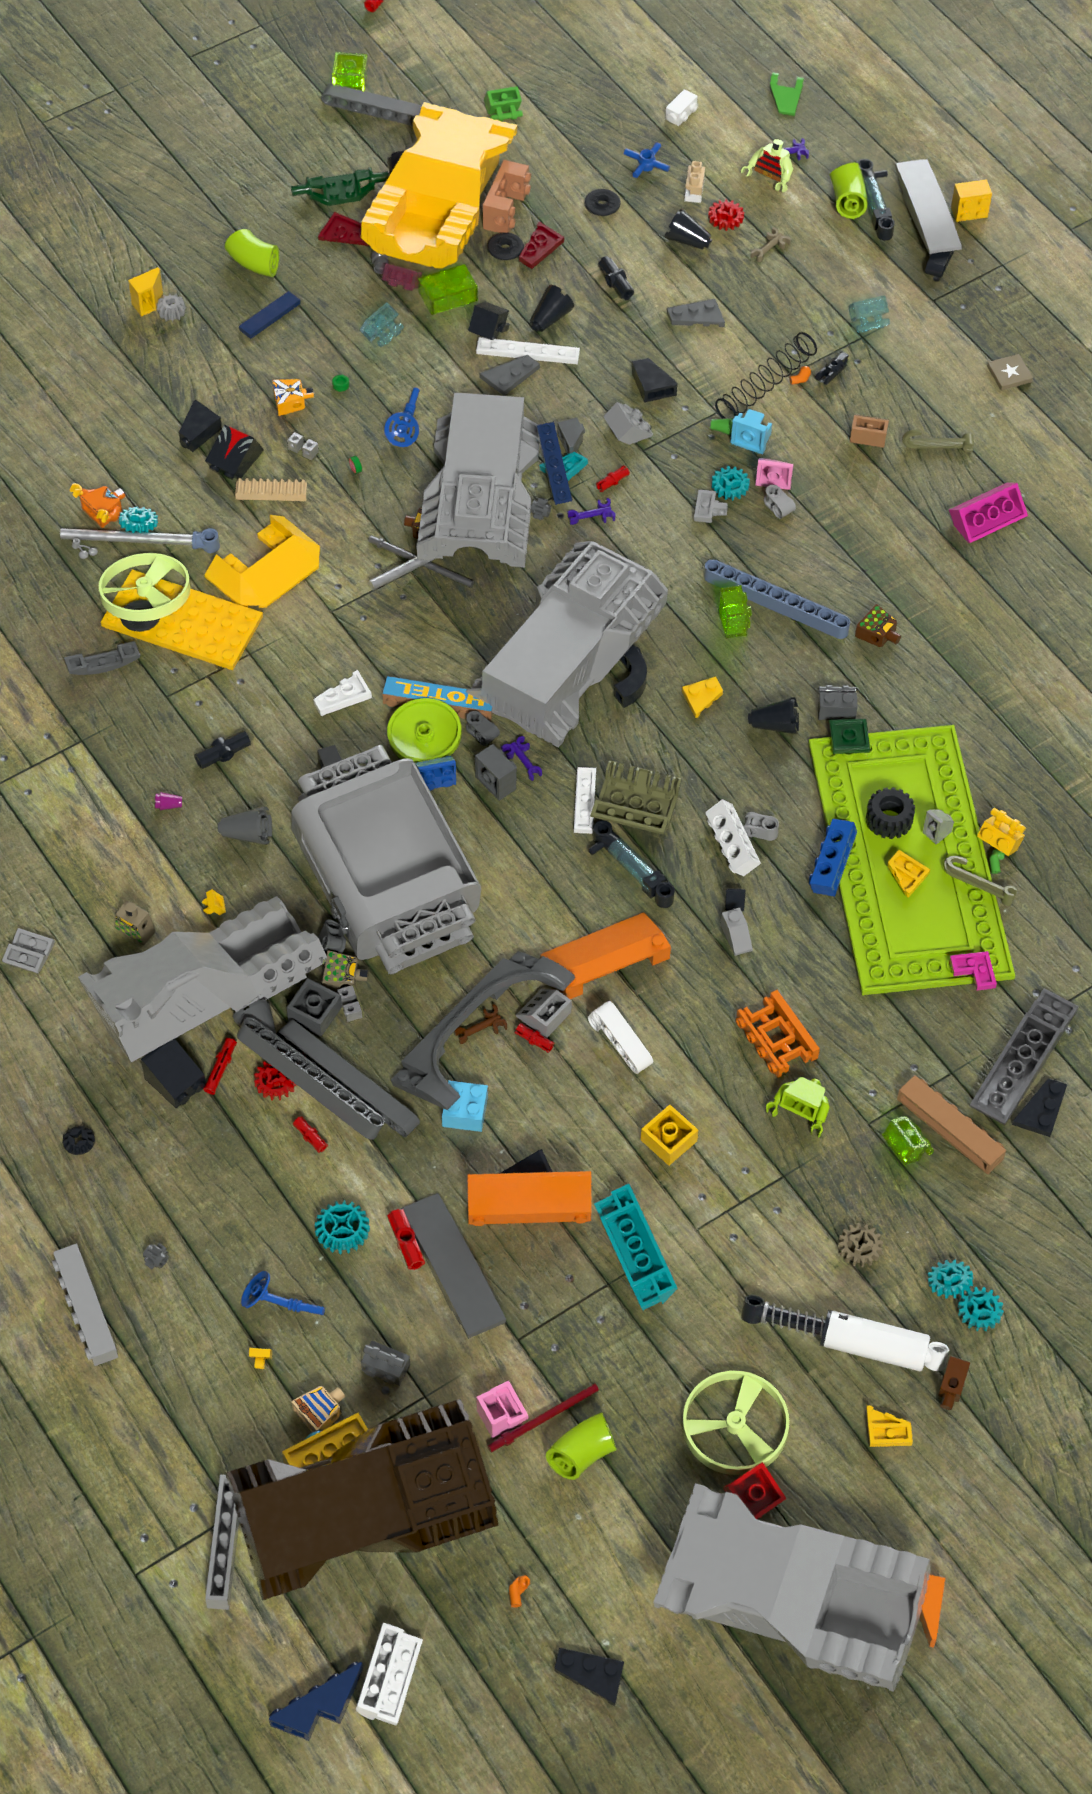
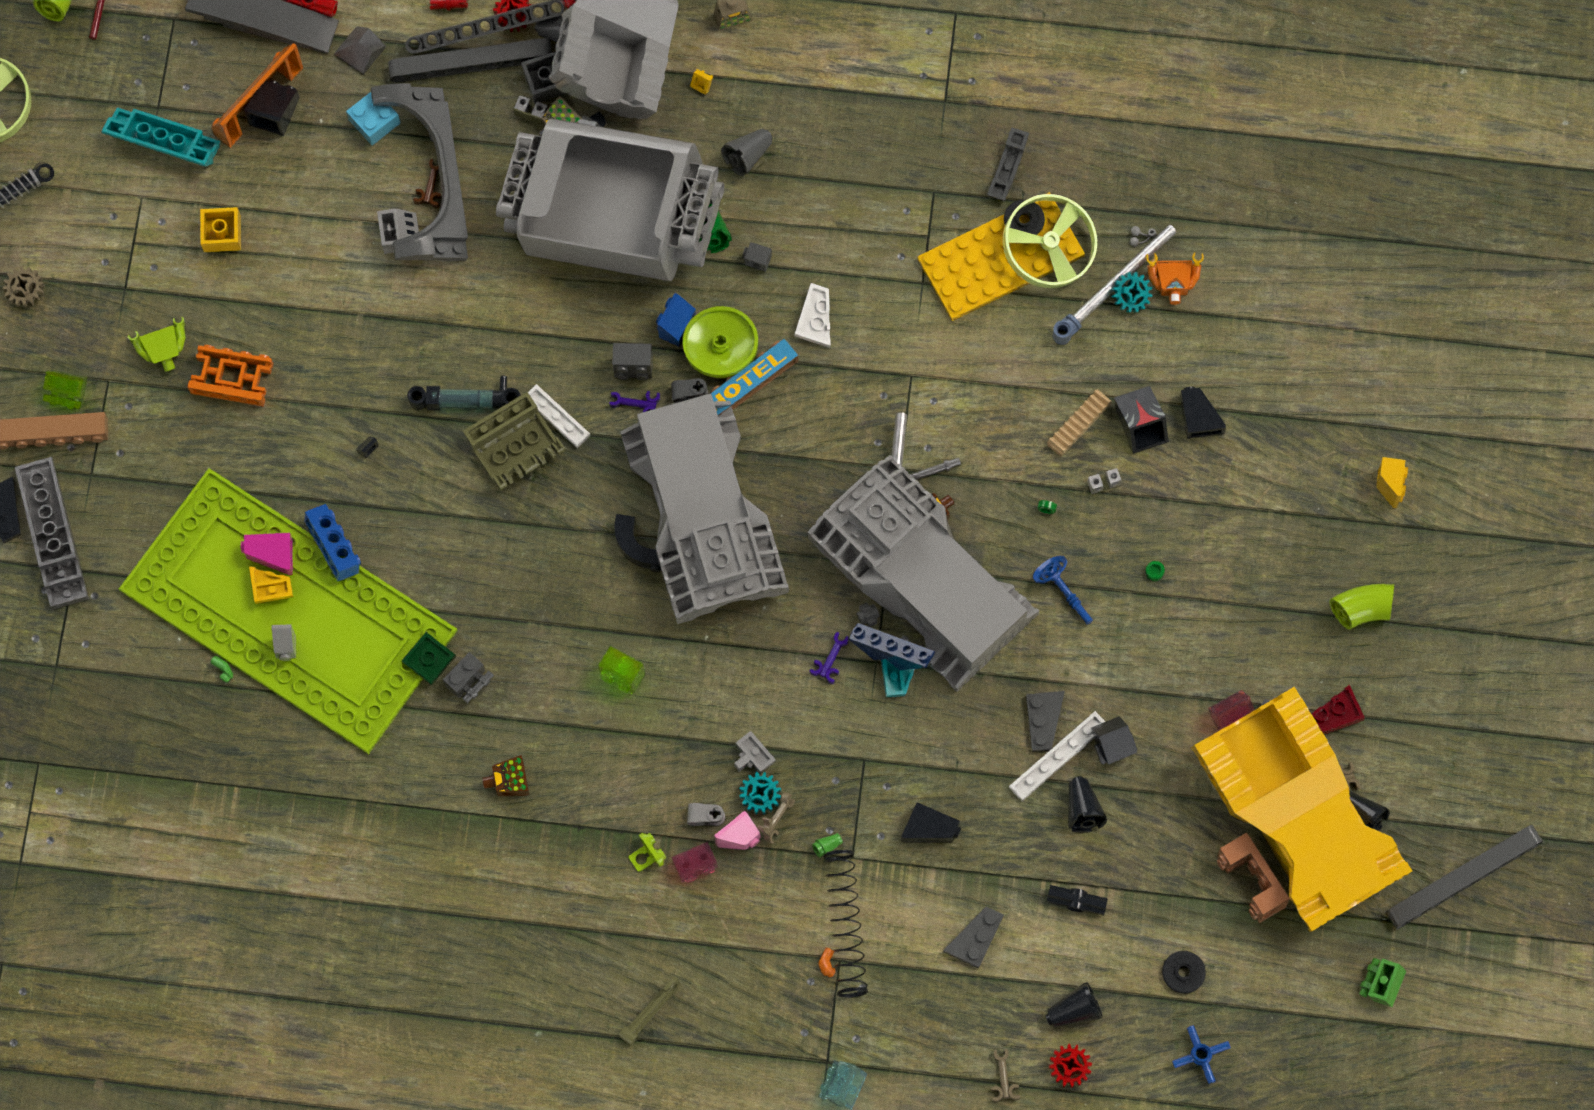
camera: 135 degrees right, 15 degrees up
magenta cone [155,792,182,811] -> none
light grey gear [157,293,186,322] -> none
black piece [194,730,251,769] -> none
yellow slope [204,515,320,608] -> none
dark blue tile [239,291,301,339] -> none
torso [273,379,314,416] -> none
dark green plate [291,167,389,206] -> none
clear neon green brick [332,52,368,91] -> none
clear light blue brick [359,302,404,347] -> none
clear neon green brick [418,264,478,315] -> none
black wheel [487,233,524,260] -> none
red pin [515,1023,555,1053] -> none
dark red wing [519,221,564,269] -> none
orange slope [540,912,671,999] -> none
dark grey slope [557,417,585,454] -> none
white beam [588,1001,653,1074] -> none
red pin [596,465,630,492] -> none
light grey slope [603,402,653,445] -> none
yellow wing [682,677,723,718] -> none
tan hips [685,161,705,203] -> none
sand blue beam [704,559,850,639] -> none
white brick [705,799,761,876] -> none
light grey slope [721,908,753,956] -> none
medium azure panel [731,409,772,454] -> none
light grey piece [743,812,779,841] -> none
black cone [748,697,799,734] -> none
black hinge [815,352,849,385] -> none
medium nougat slope [850,414,889,448] -> none
black tyre [866,787,915,839] -> none
olive piece [943,856,1017,906] -> none
dark pink slope [949,483,1028,543] -> none
dark pink plate [949,951,997,990] -> none
yellow brick [977,808,1026,856] -> none
none -> dark pink slope [241,533,293,575]
none -> flat silver slope [334,26,386,75]
none -> lime bracket [629,832,666,872]
none -> clear pink brick [672,842,718,883]
none -> dark tan bar [757,792,795,844]

